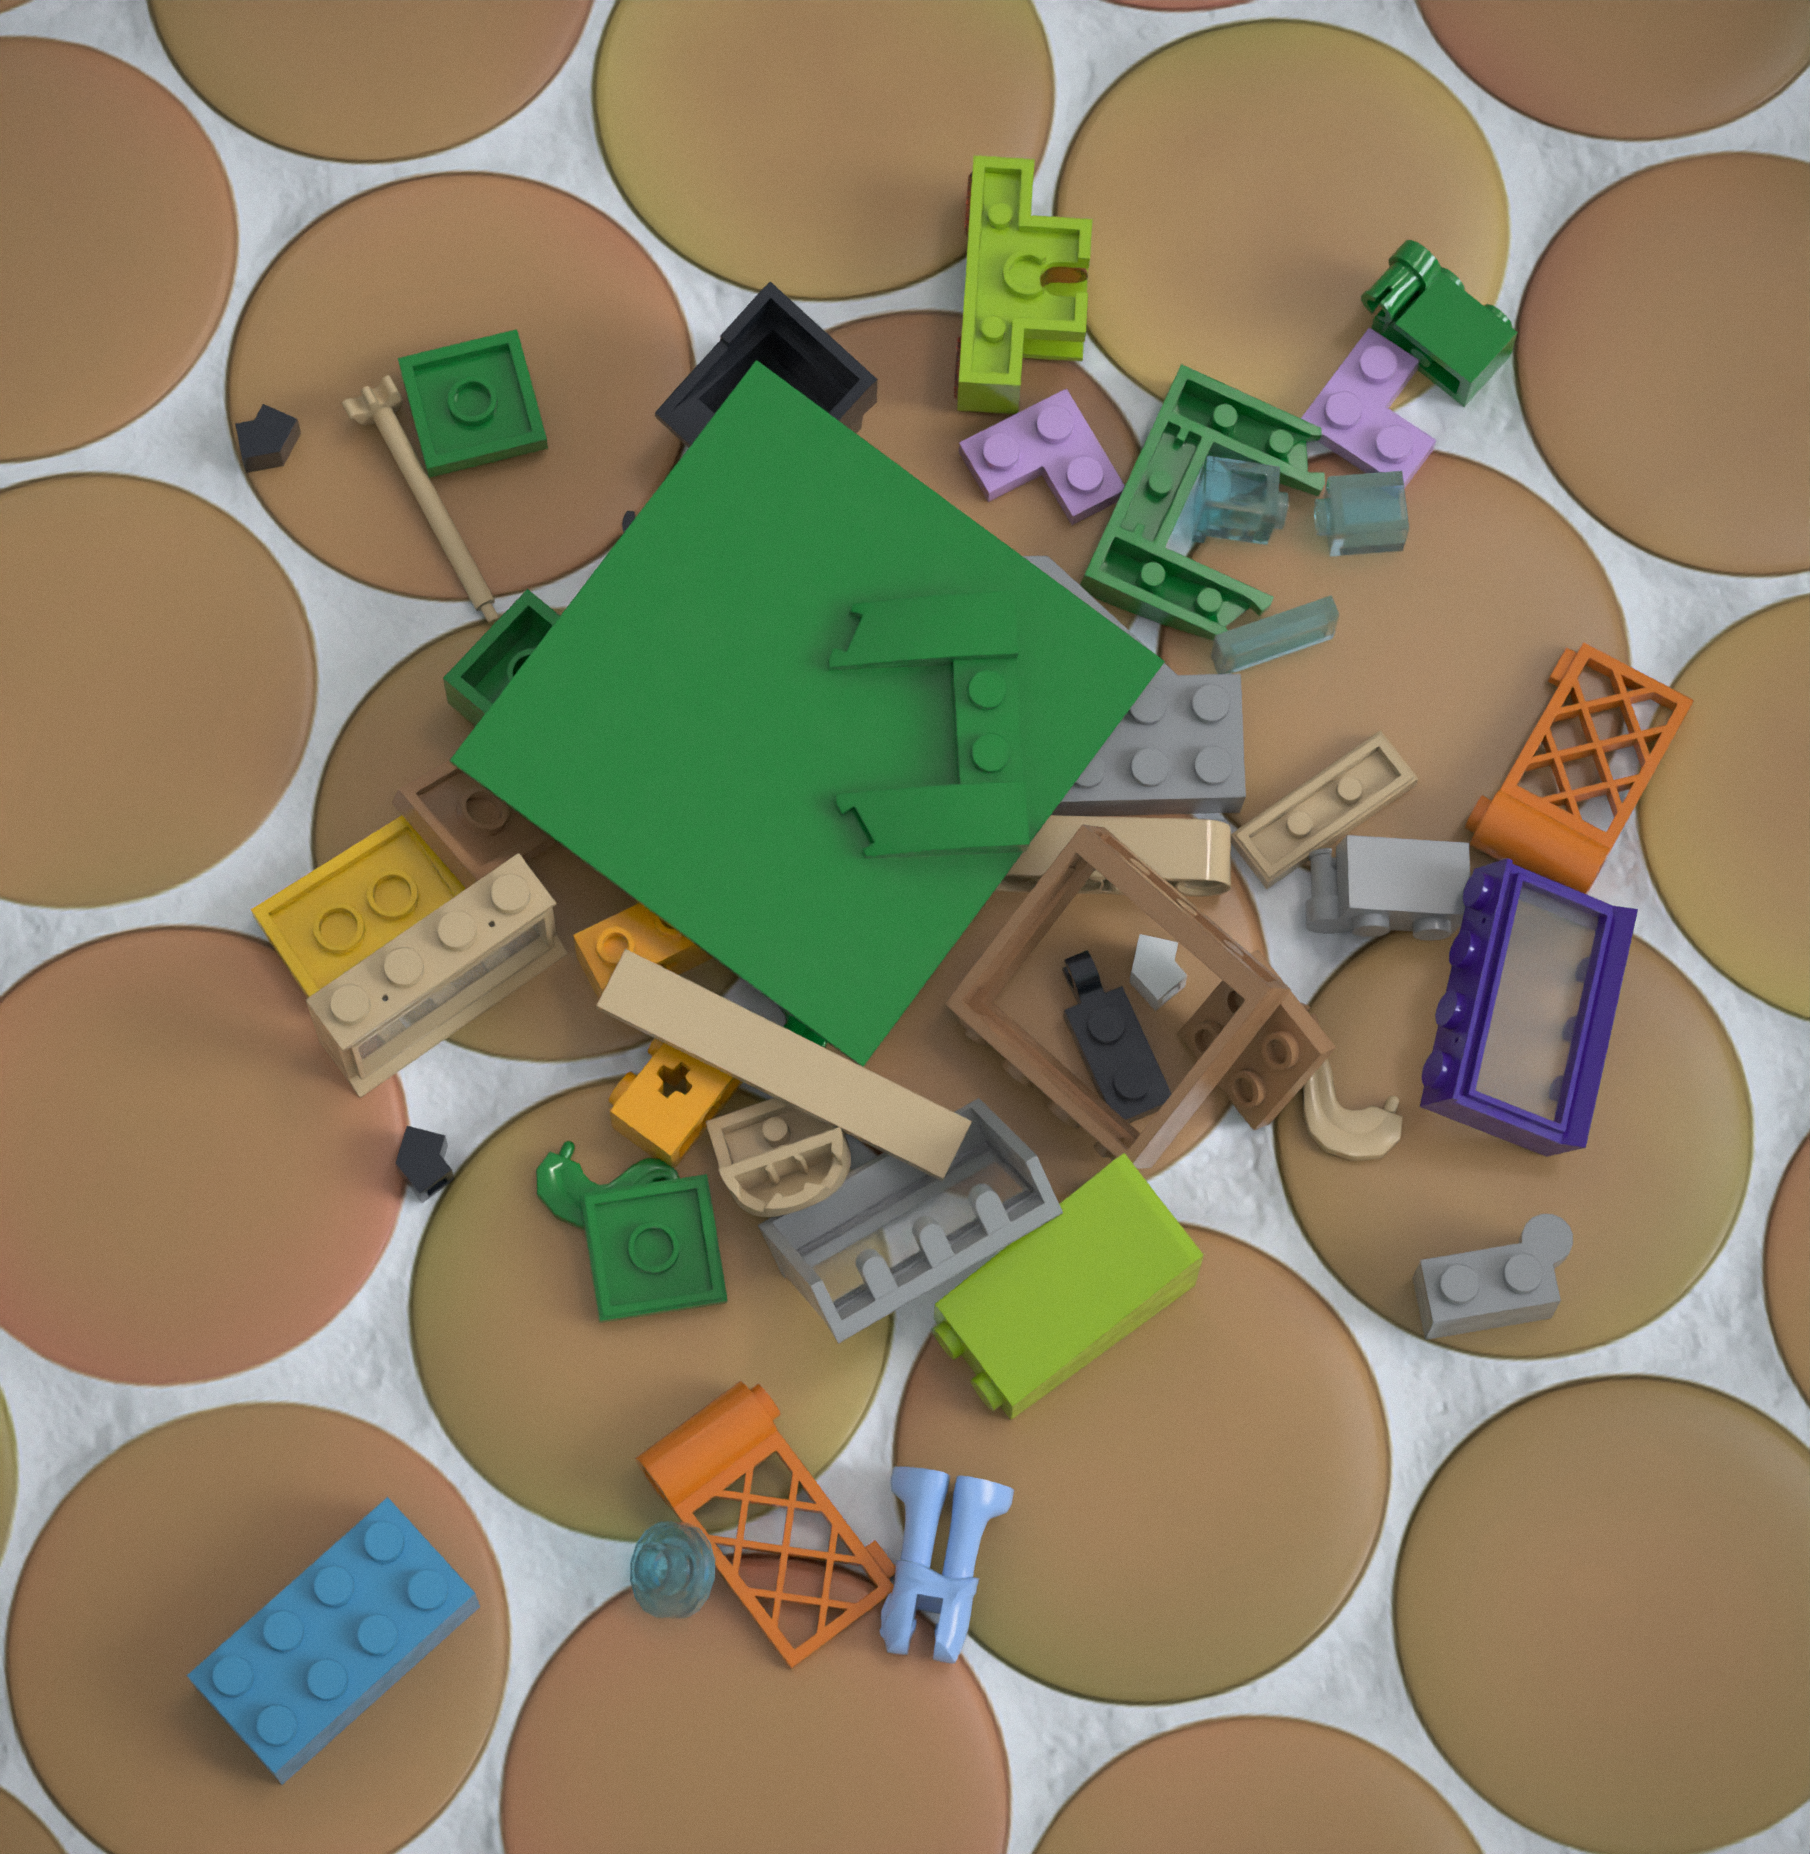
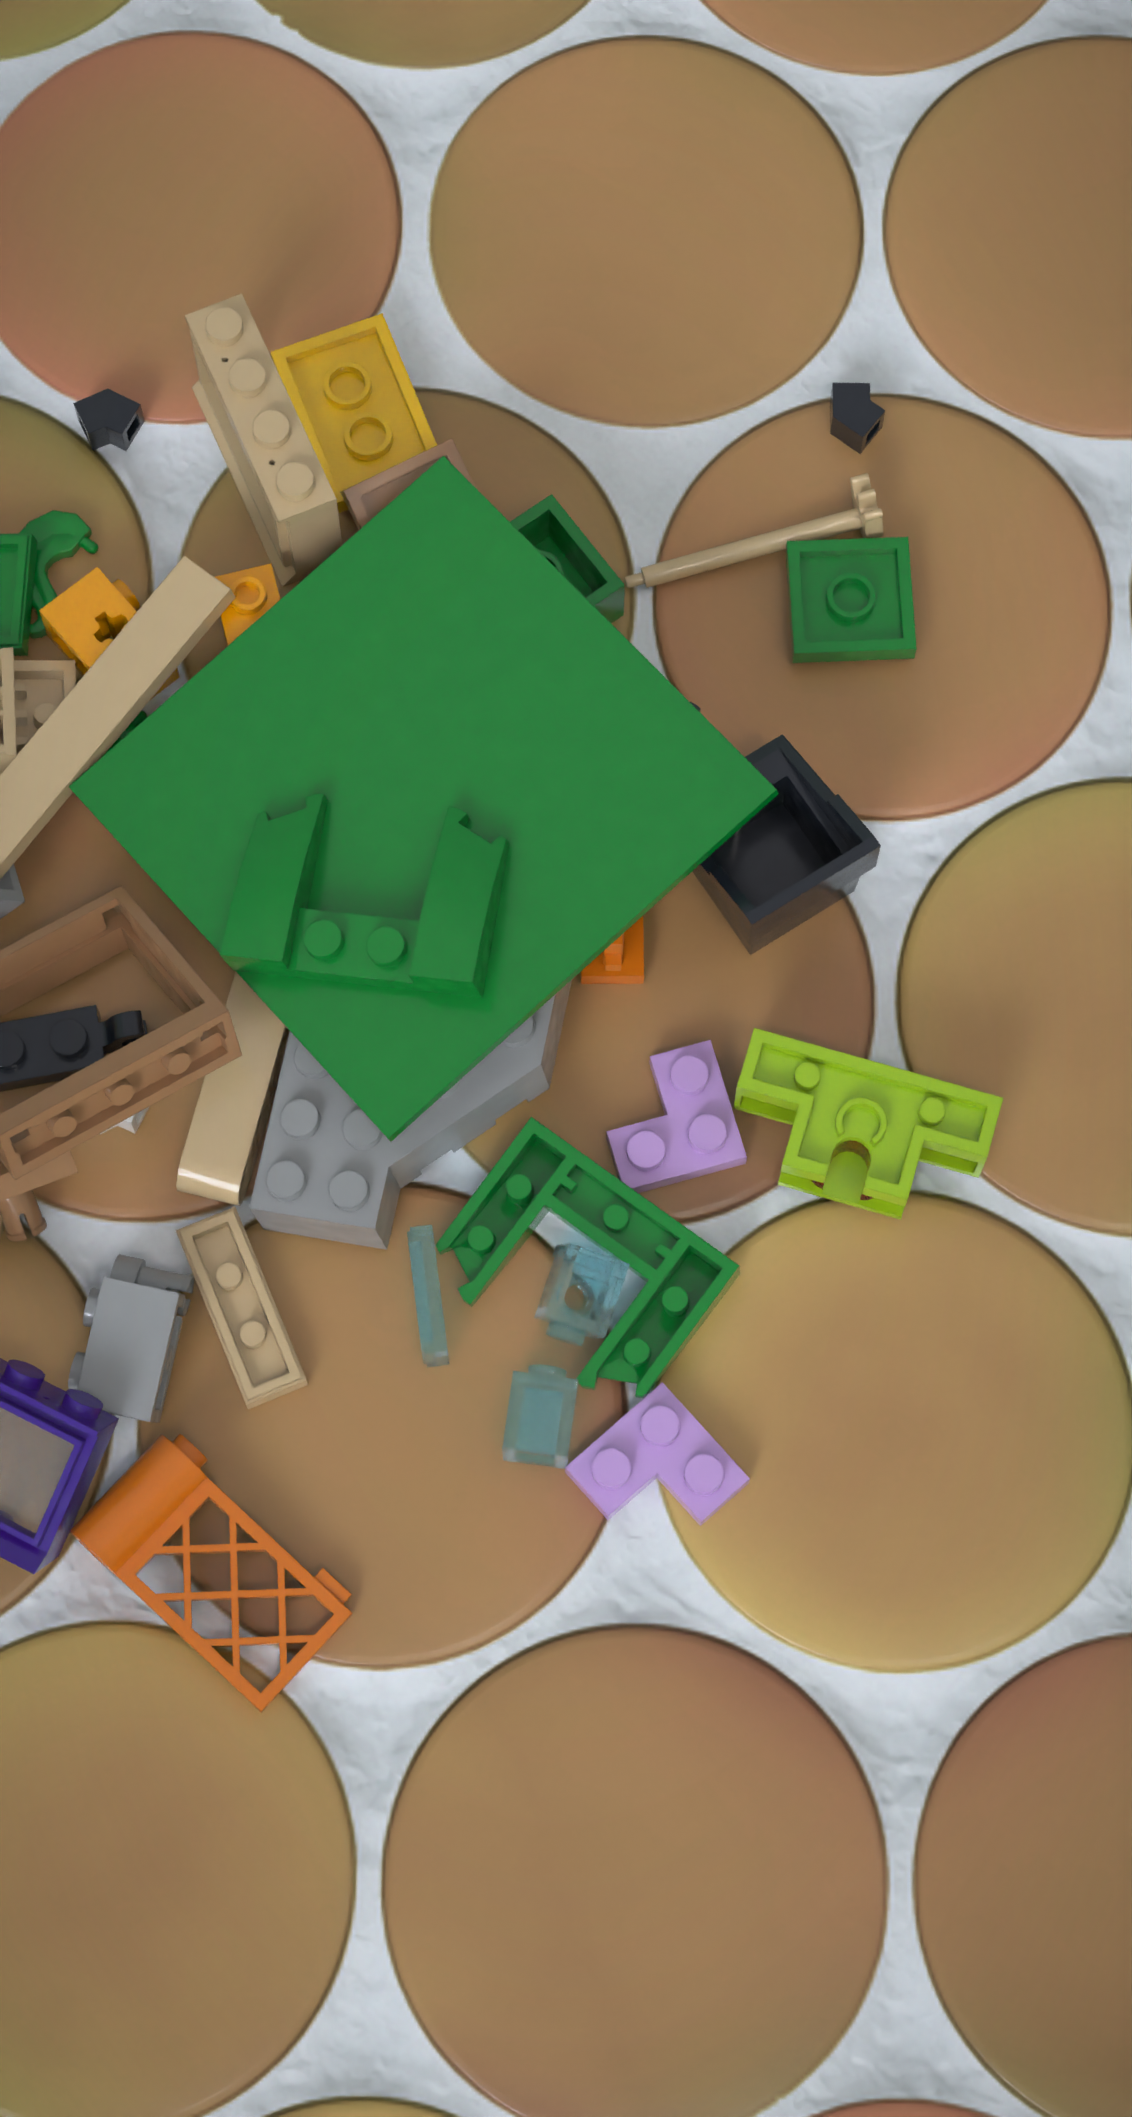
camera: 105 degrees right, 0 degrees up
green hinge [1361,240,1518,407] -> none

